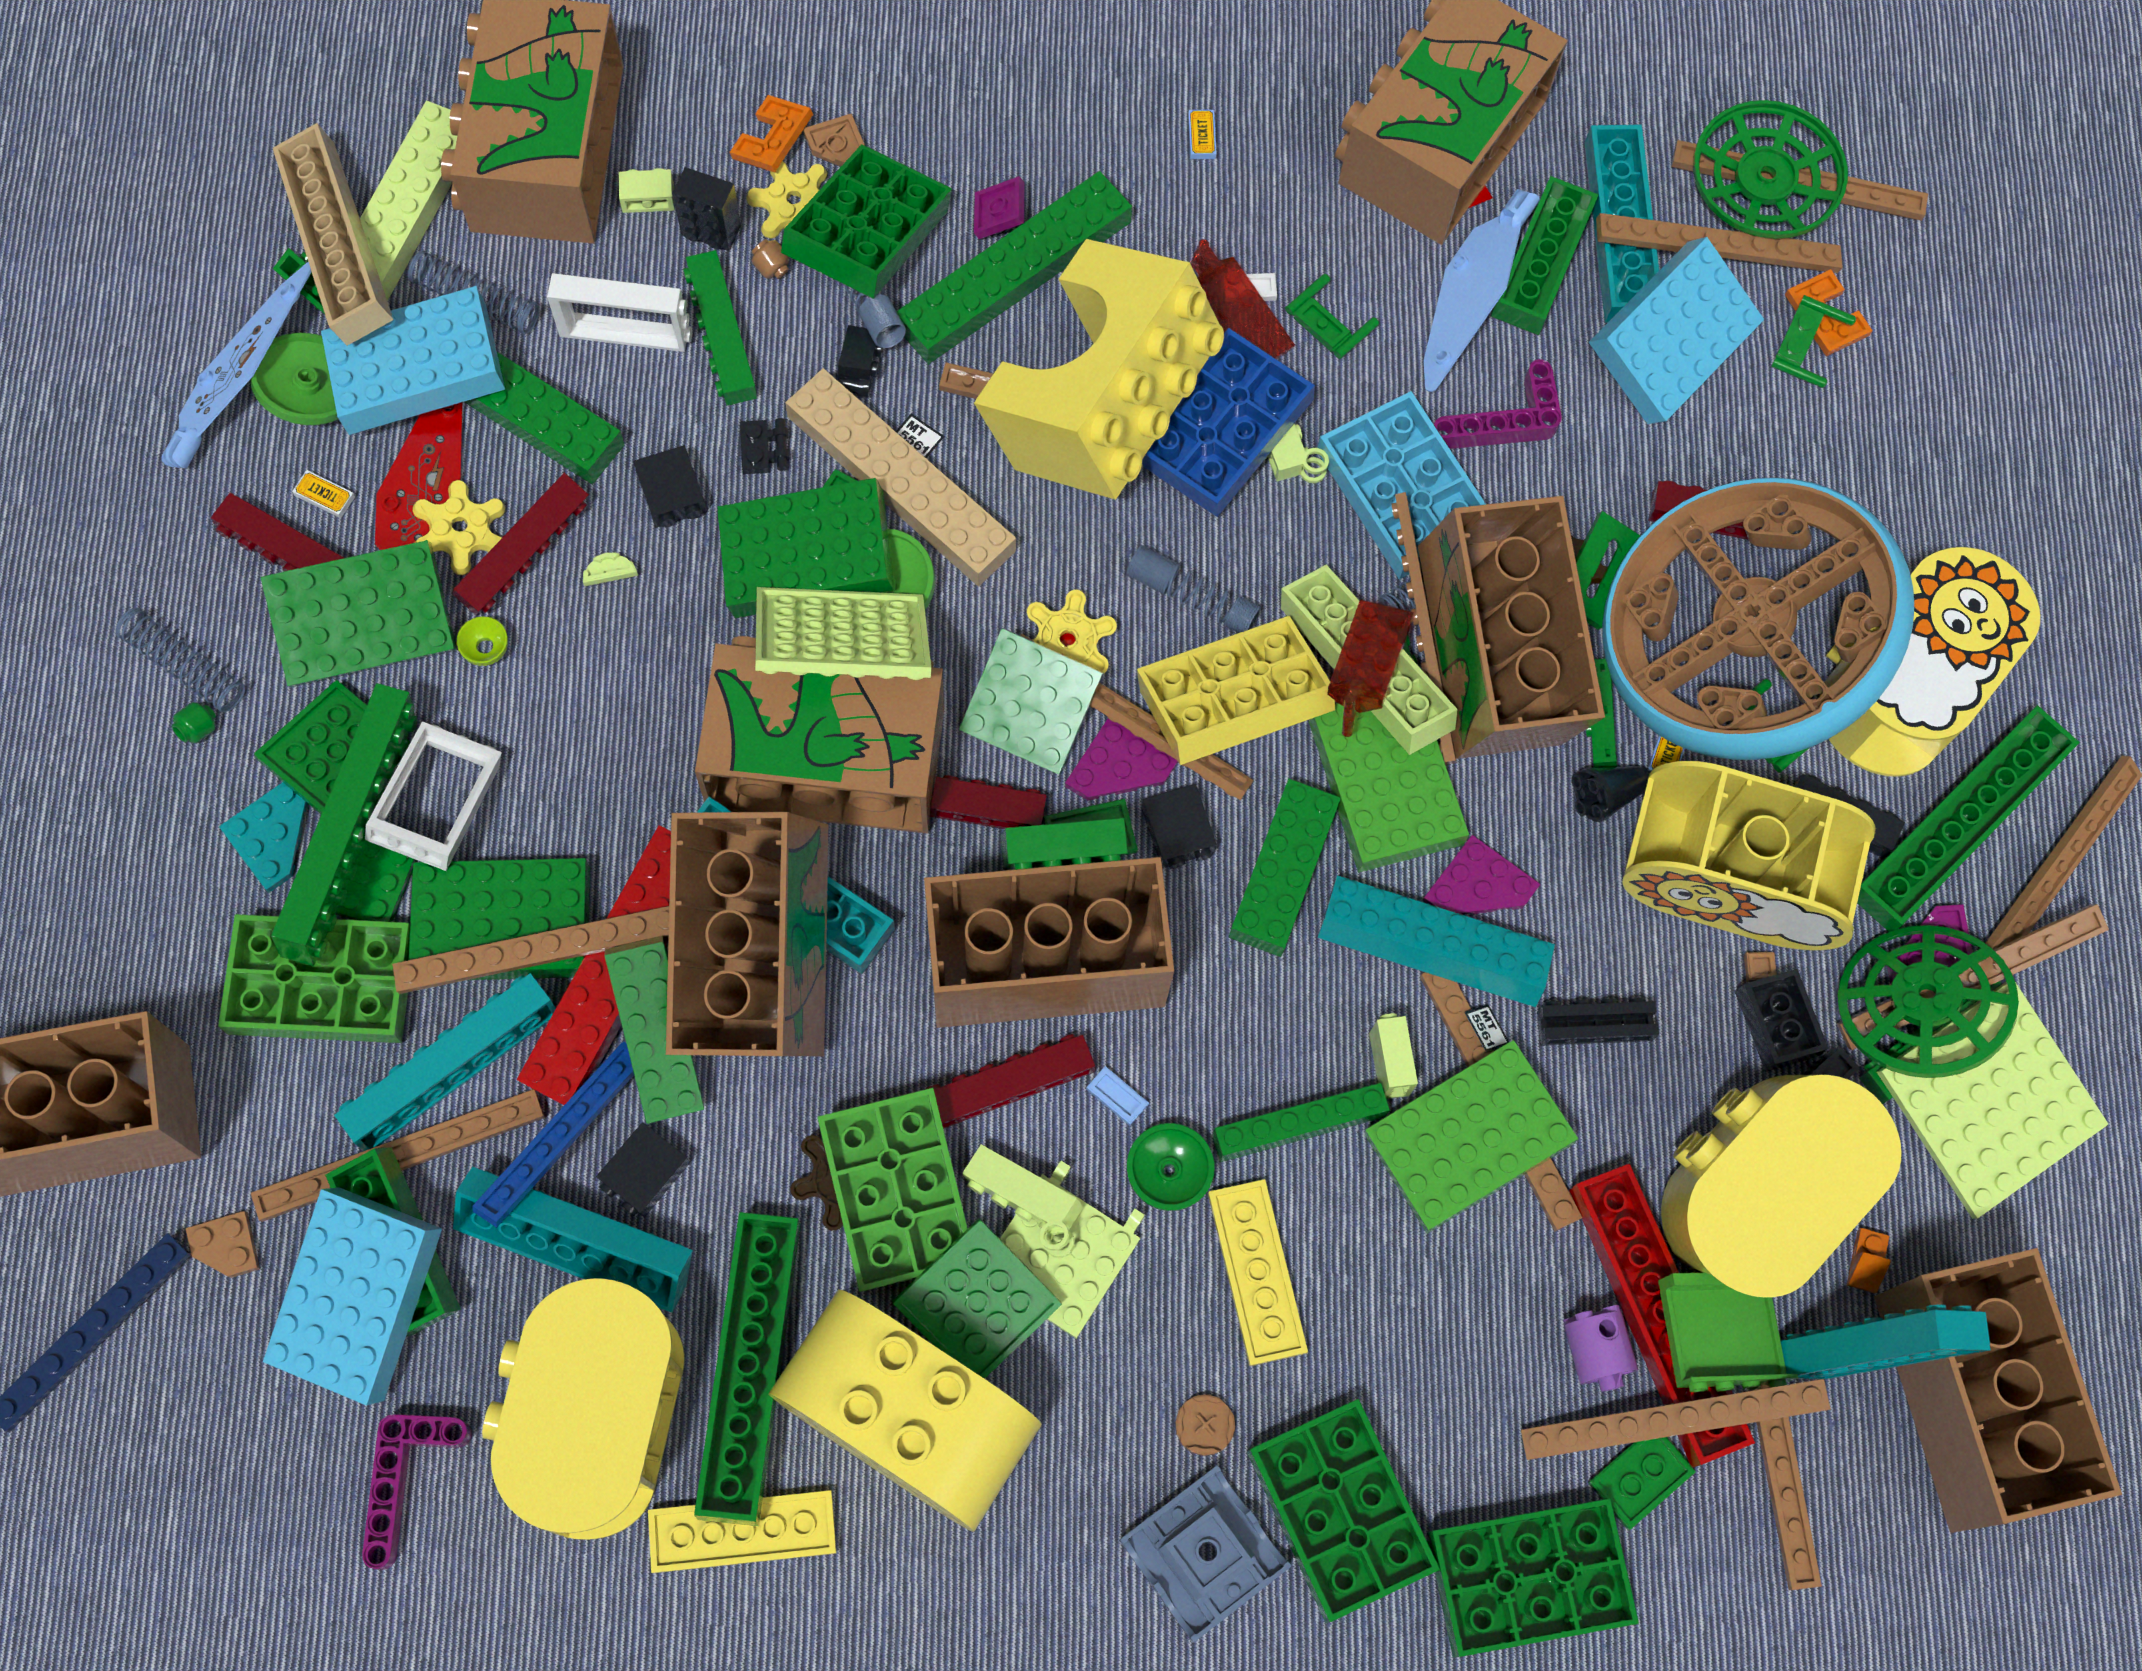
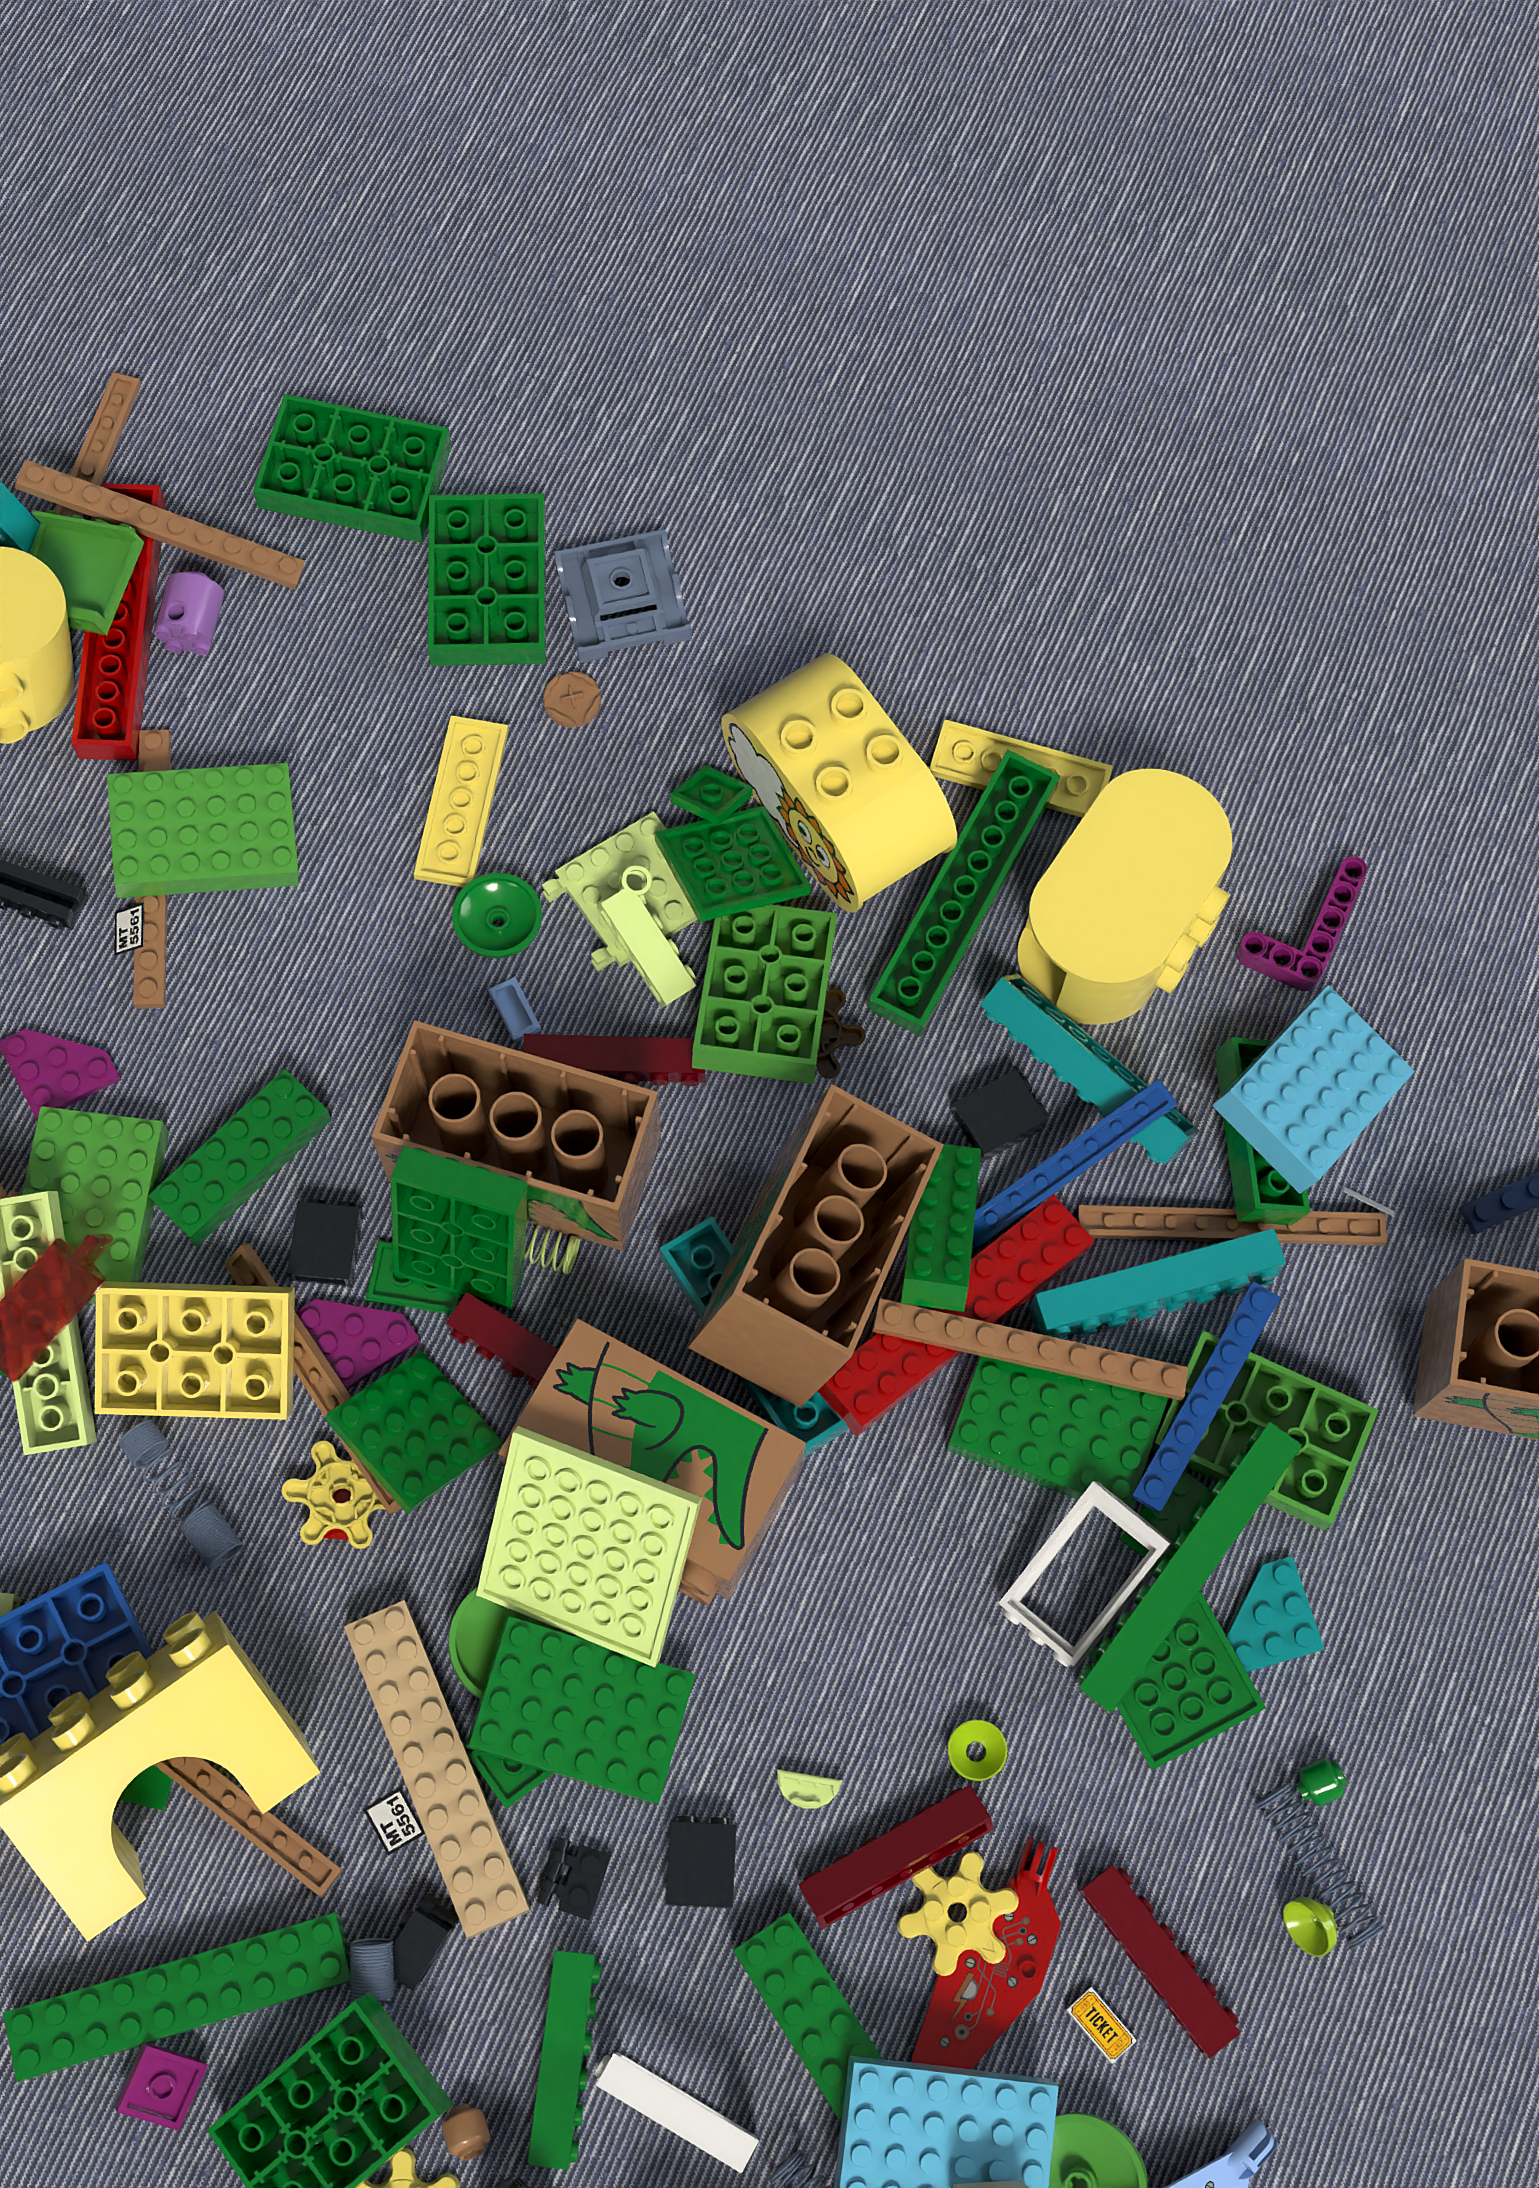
camera: 155 degrees left, 0 degrees up
medium nougat plate [186,1211,260,1278] -> none
green brick [260,540,458,687] -> none
green brick [1212,1083,1390,1163] -> none
teal brick [1318,875,1555,1007] -> none
yellowish green brick [1369,1013,1418,1099] -> none
green tile [1588,1437,1696,1530] -> none
none -> green plate [670,765,753,825]
none -> blue plate [1131,1281,1281,1514]
none -> lime piece [1283,1896,1337,1957]
none -> white sticker [1343,1187,1394,1217]

